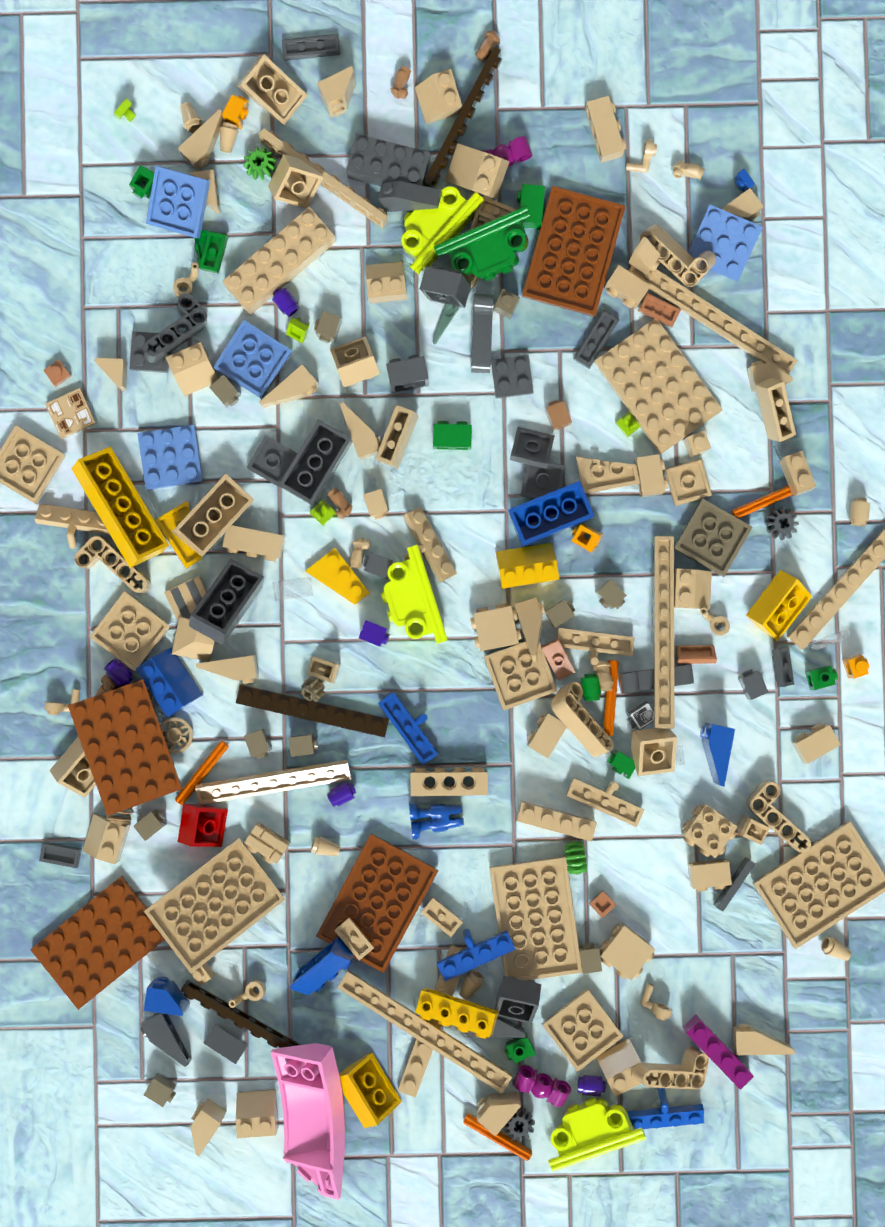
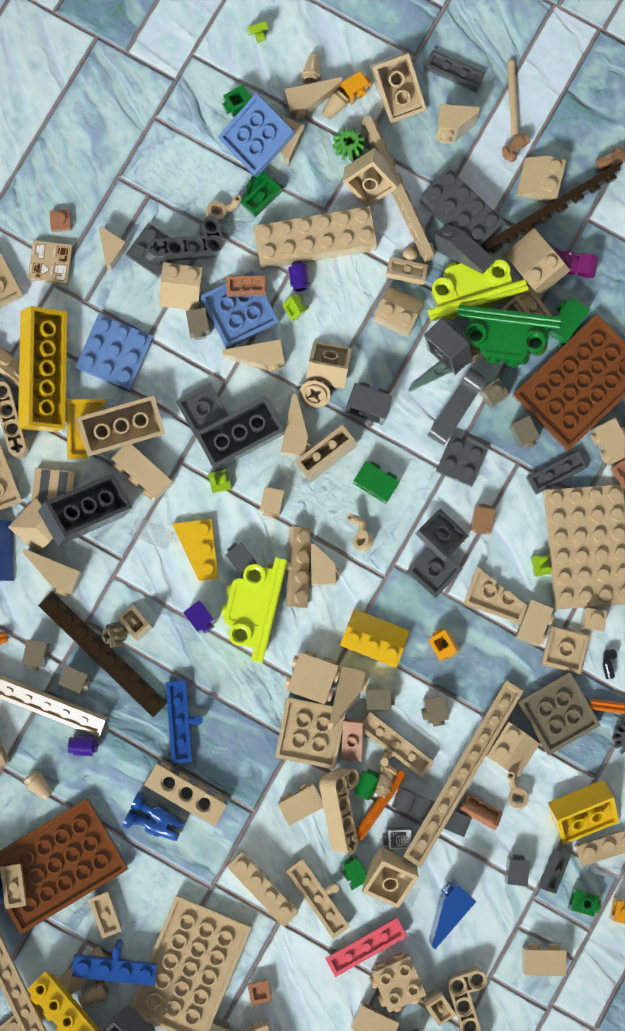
camera: 20 degrees right, 5 degrees down
dark tan brick [314,311,342,343] -> none
medium nougat arm [327,487,352,519] -> none
tan arm [349,538,371,568] -> none
blue slope [508,481,594,547] -> none
bright green gear [564,841,587,875] -> none
none -> nougat plate [226,275,266,297]
none -> tan gear [299,379,331,408]
none -> tan slope [311,544,340,586]
none -> coral plate [325,917,407,977]
none -> tan plate [347,513,374,552]
none -> tan plate [386,247,428,285]
none -> tan piece [507,60,519,137]
none -> dark tan brick [509,416,540,449]
none -> black arm [602,649,617,679]

